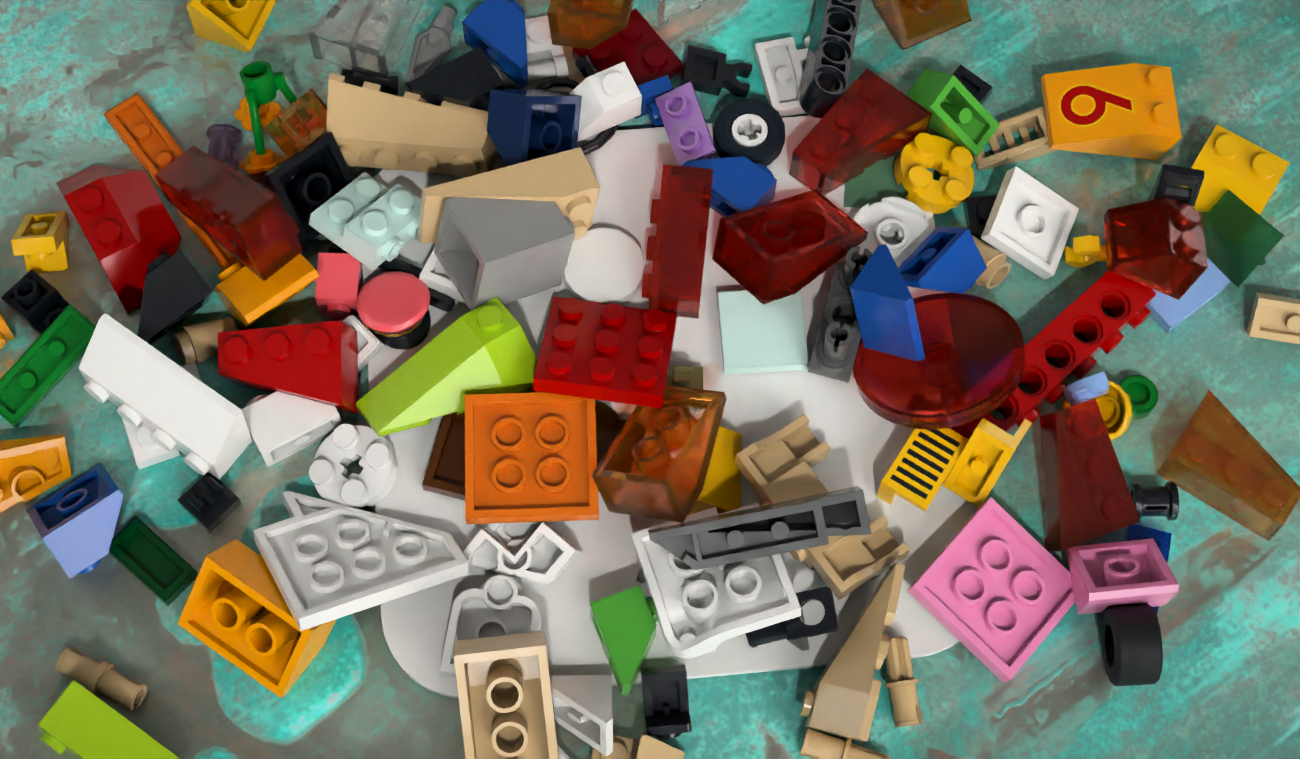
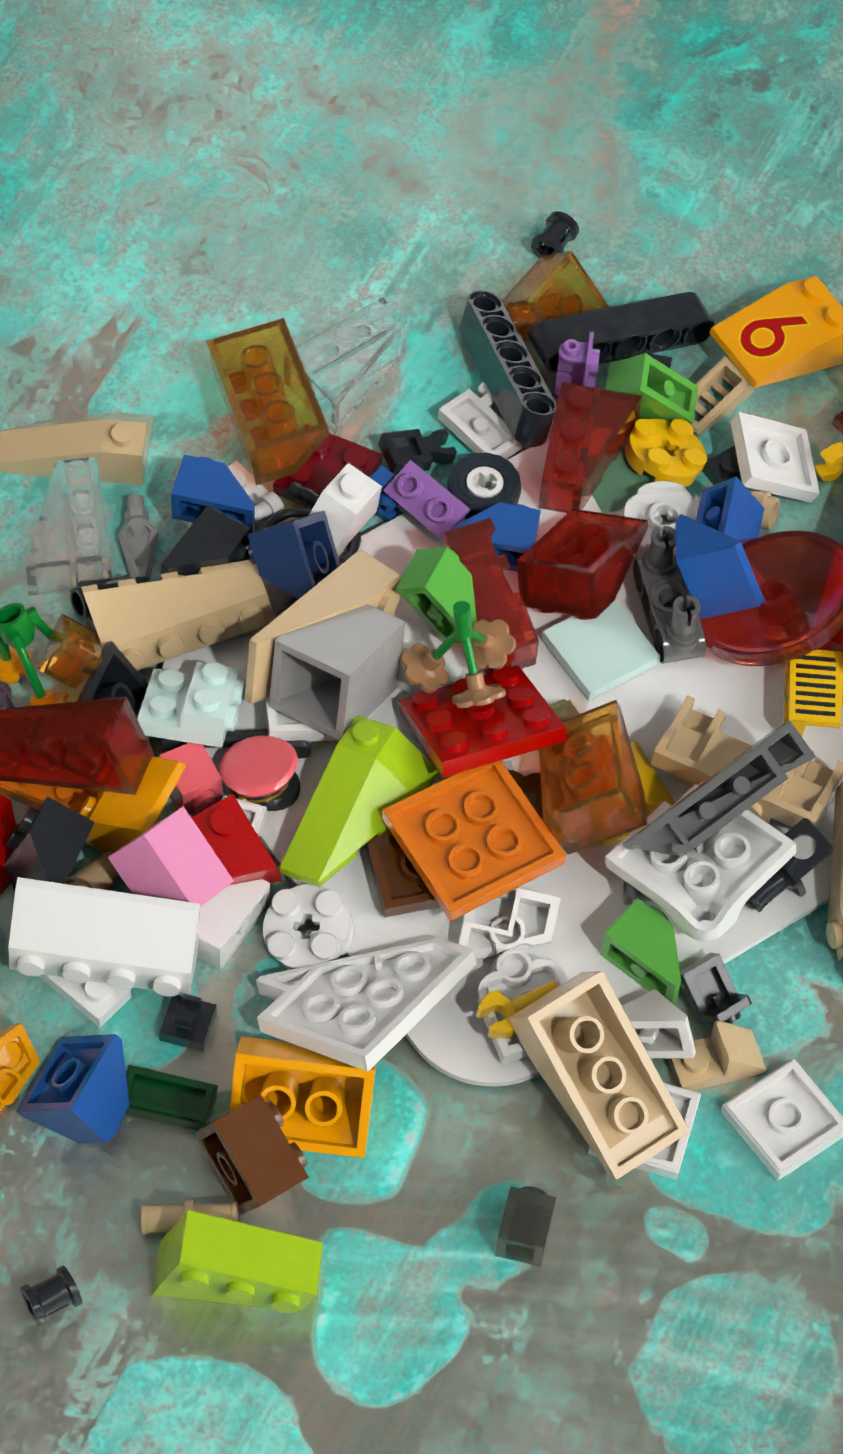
camera: 30 degrees left, 10 degrees down
none -> bright pink slope [108,806,234,907]
none -> reddish brown brick [194,1095,309,1214]
none -> bright green slope [395,547,477,643]
none -> medium nougat plant [400,601,516,708]
none -> yellow bar [476,981,558,1039]
none -> black beam [528,292,715,374]
none -> medium lavender hinge [554,332,600,414]

